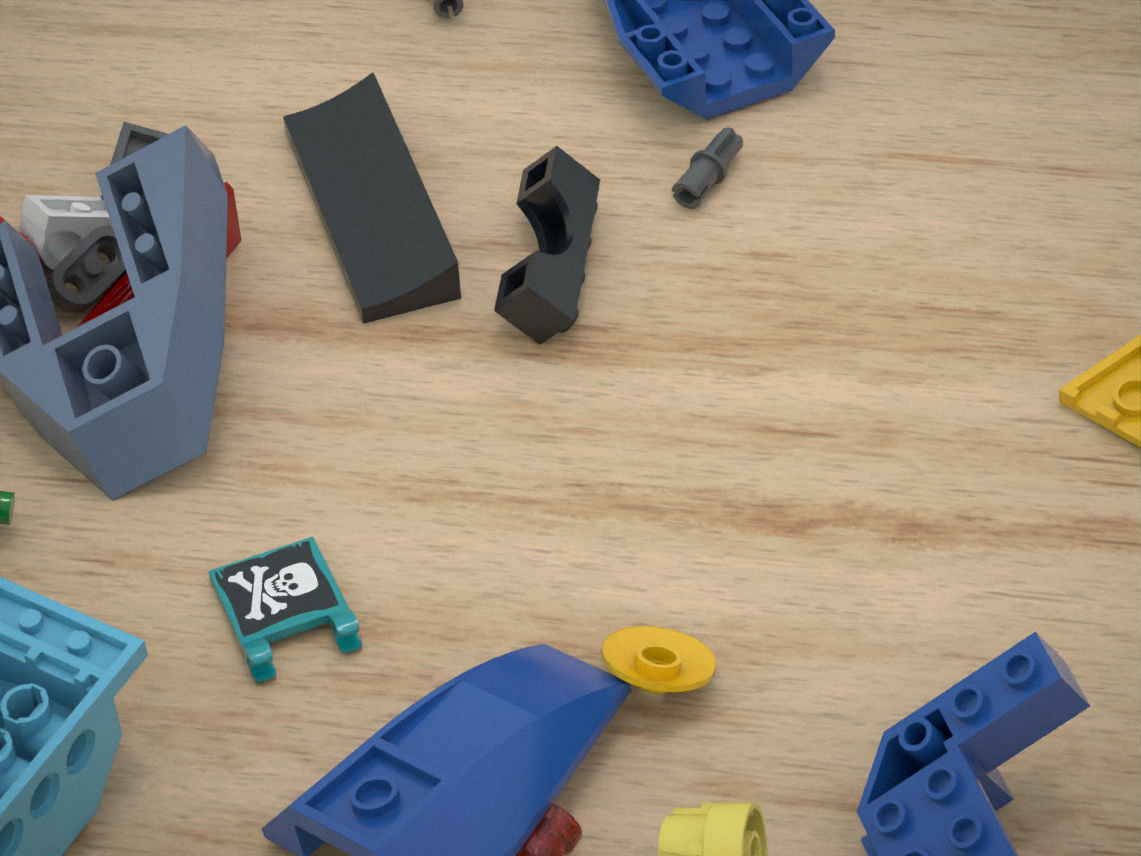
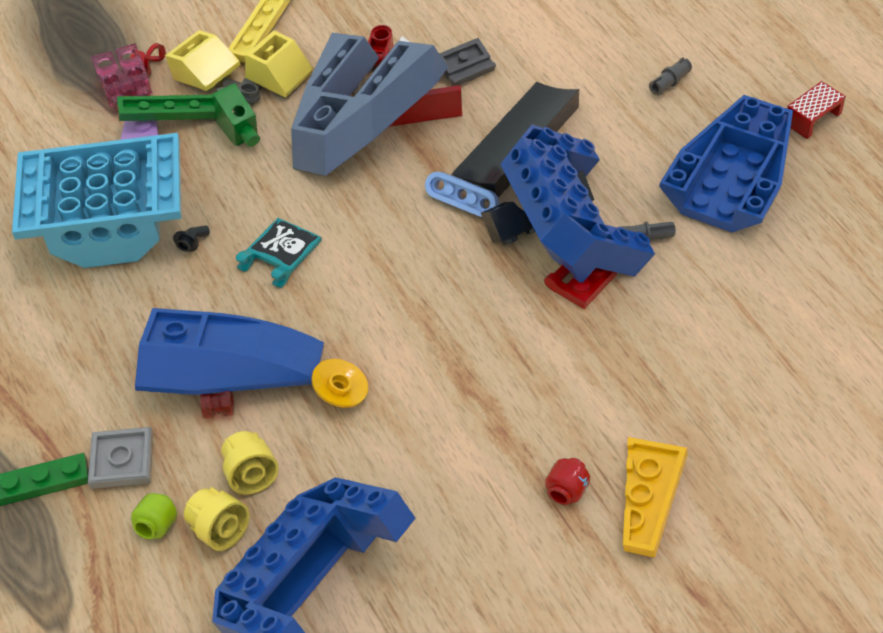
camera: 55 degrees right, 5 degrees up
none -> black plate [173,225,210,252]
none -> light blue plate [425,172,499,217]
none -> blue wedge [500,125,655,283]
none -> red plate [544,265,617,309]
none -> red head [545,458,590,505]

